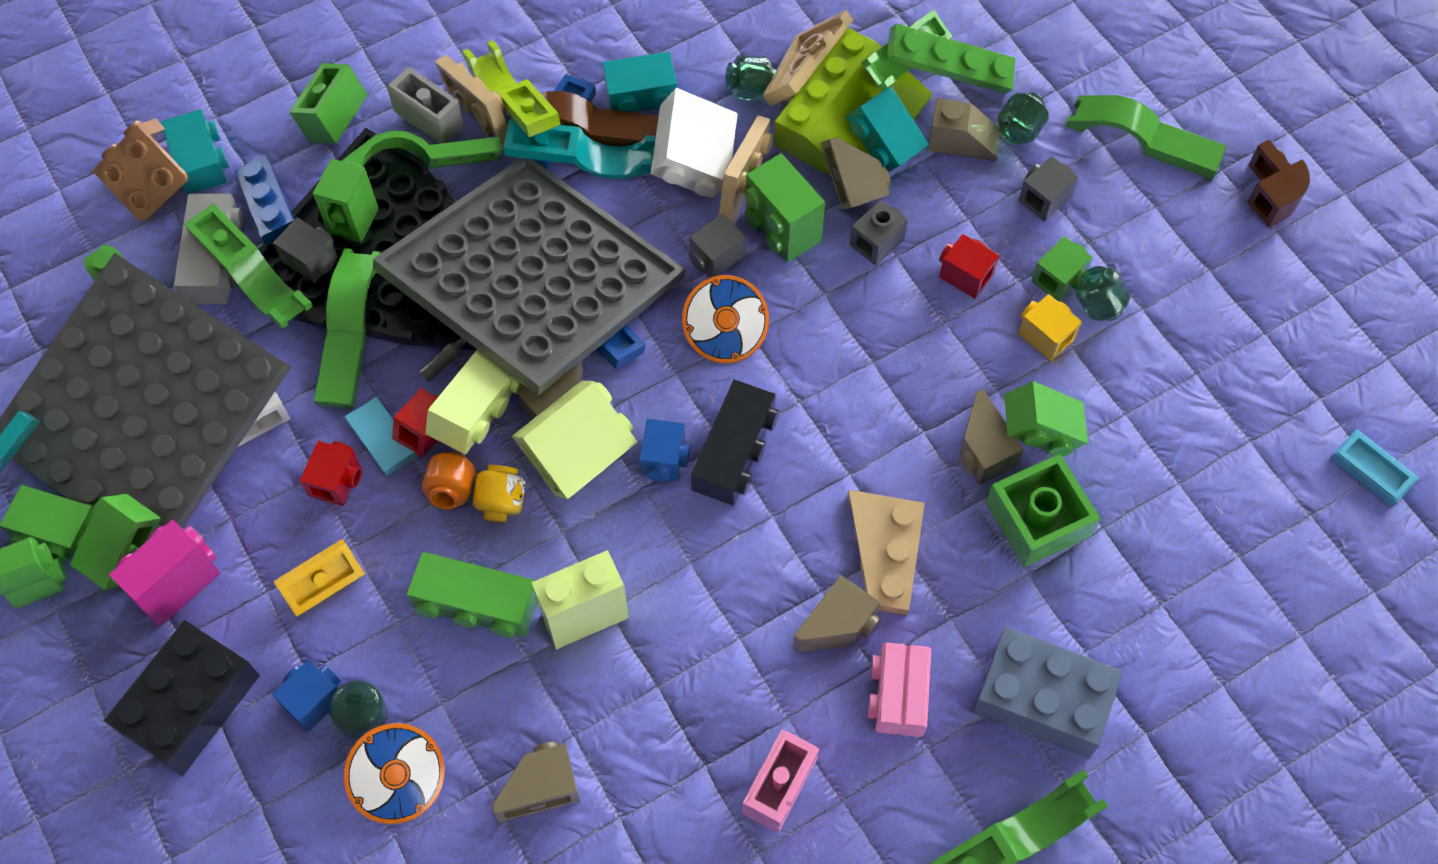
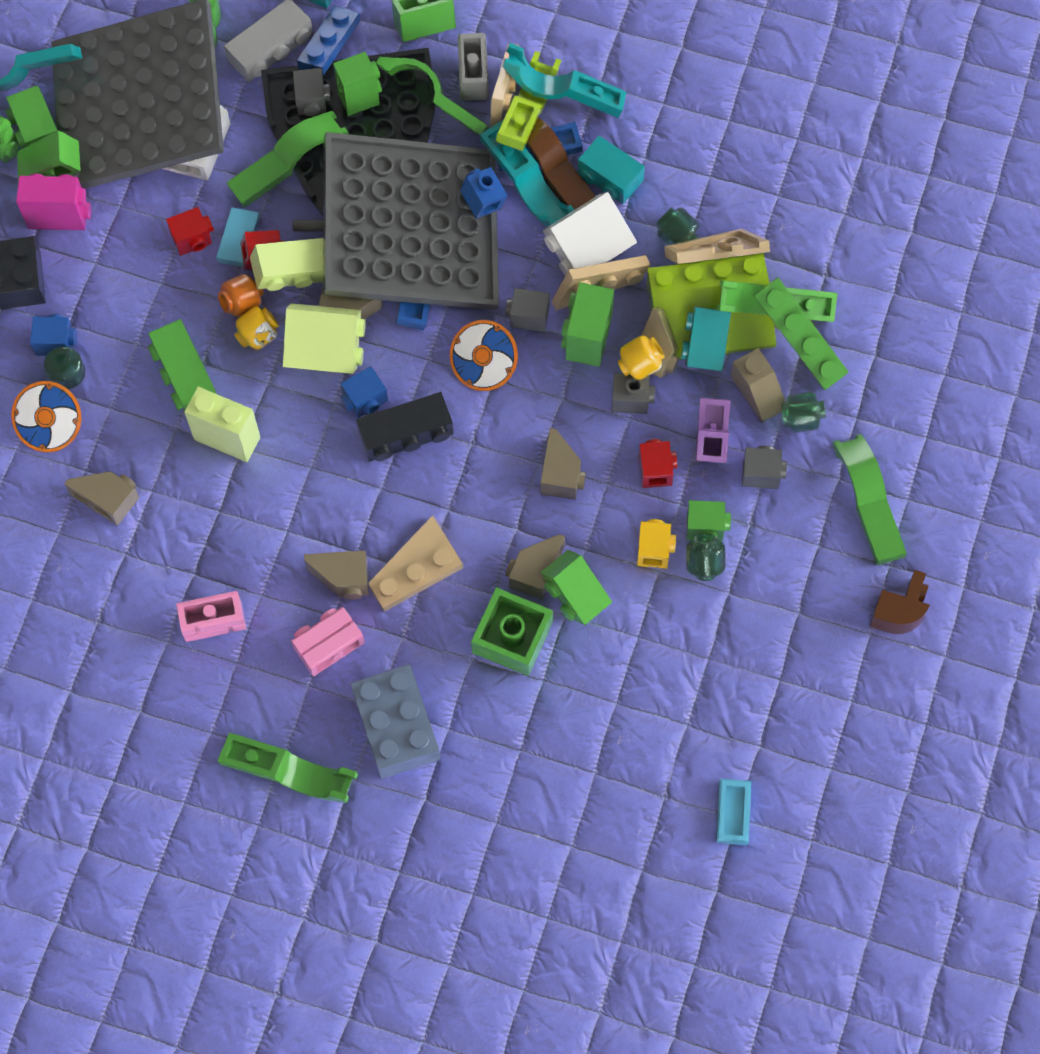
camera: 50 degrees right, 5 degrees up
bright green piece [184,203,313,329] -> none
yellow plate [273,539,365,617] -> none
none -> blue brick [460,167,508,219]
none -> teal piece [502,43,626,118]
none -> dark tan slope [540,428,586,500]
none -> yellow head [618,335,664,380]
none -> medium lavender brick [696,397,731,463]

